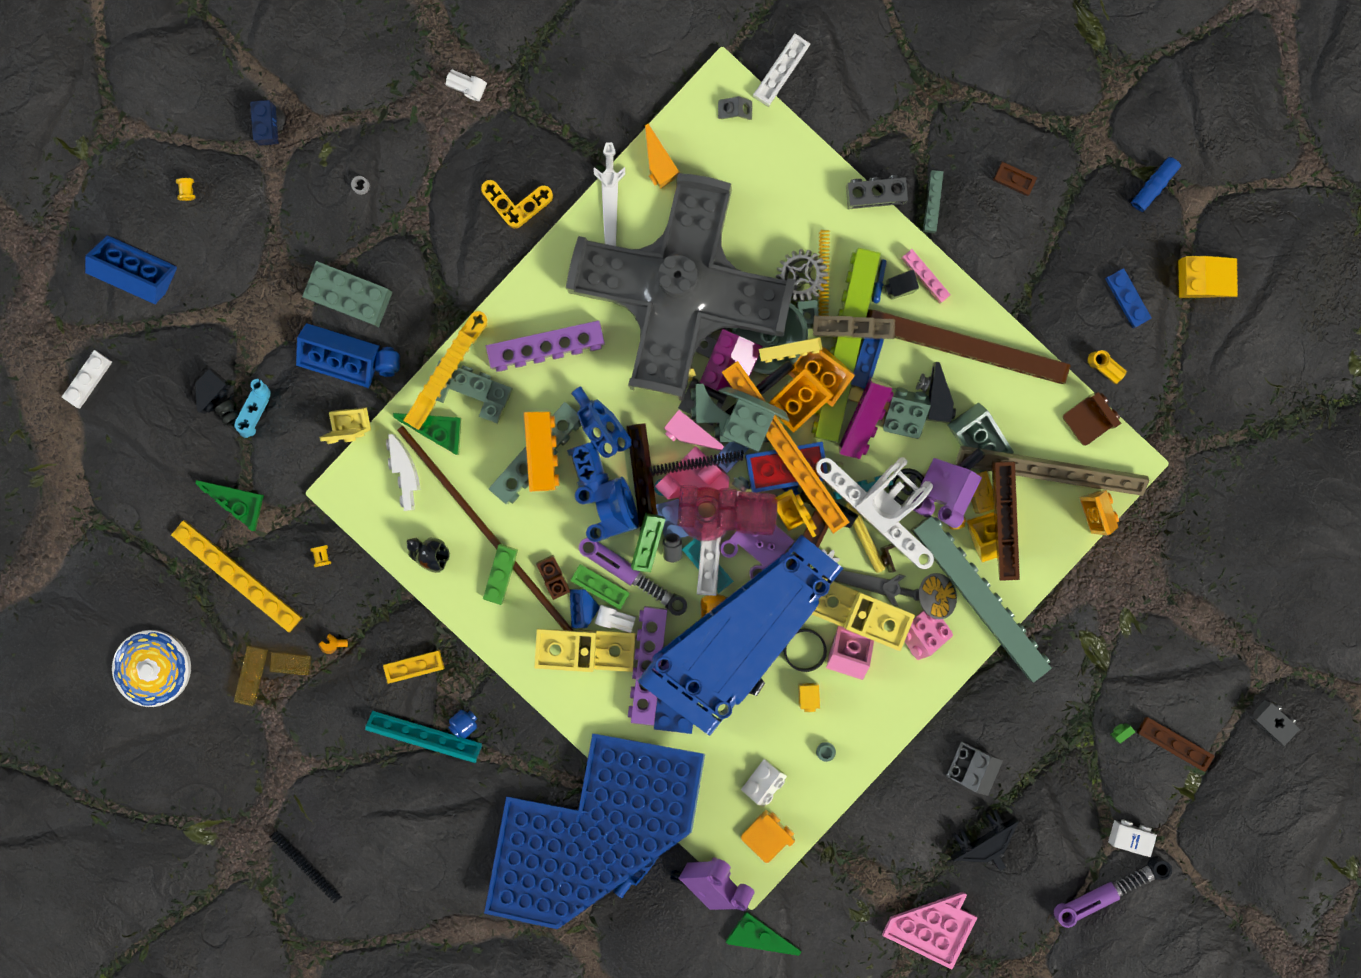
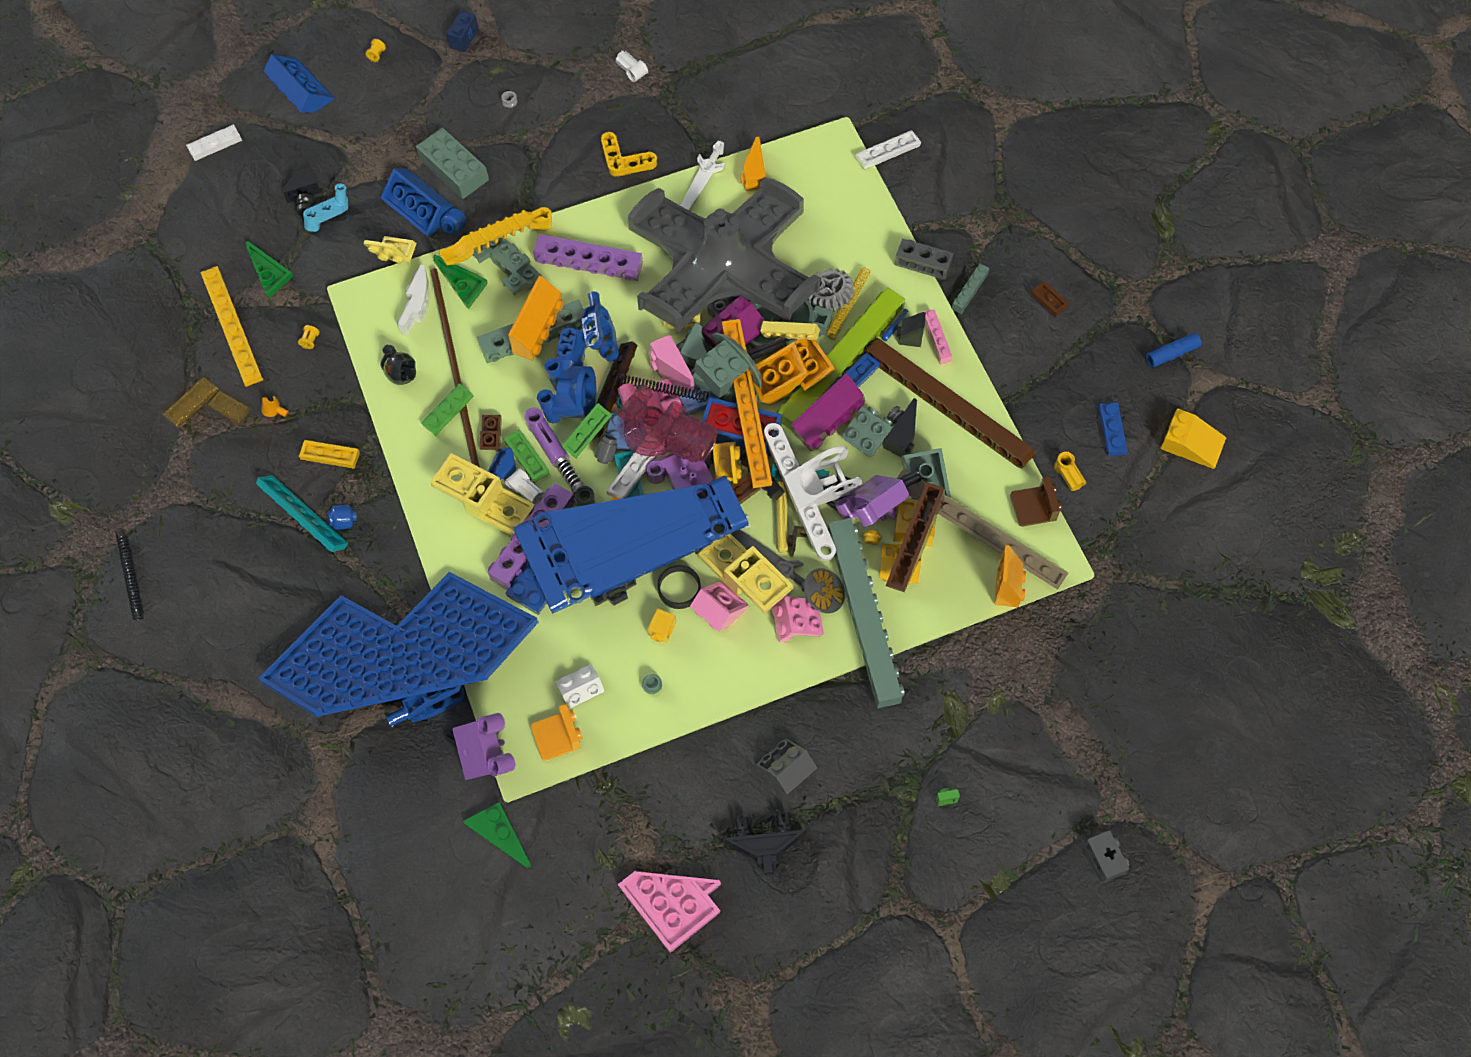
camera: 25 degrees right, 25 degrees down
dish [112,630,191,707] -> none
dark grey bracket [718,96,752,120] -> none
dark tan slope [813,316,895,339] -> none
piece [1054,856,1172,928] -> none
white brick [1108,819,1157,857] -> none
reddish brown plate [1136,717,1214,772] -> none

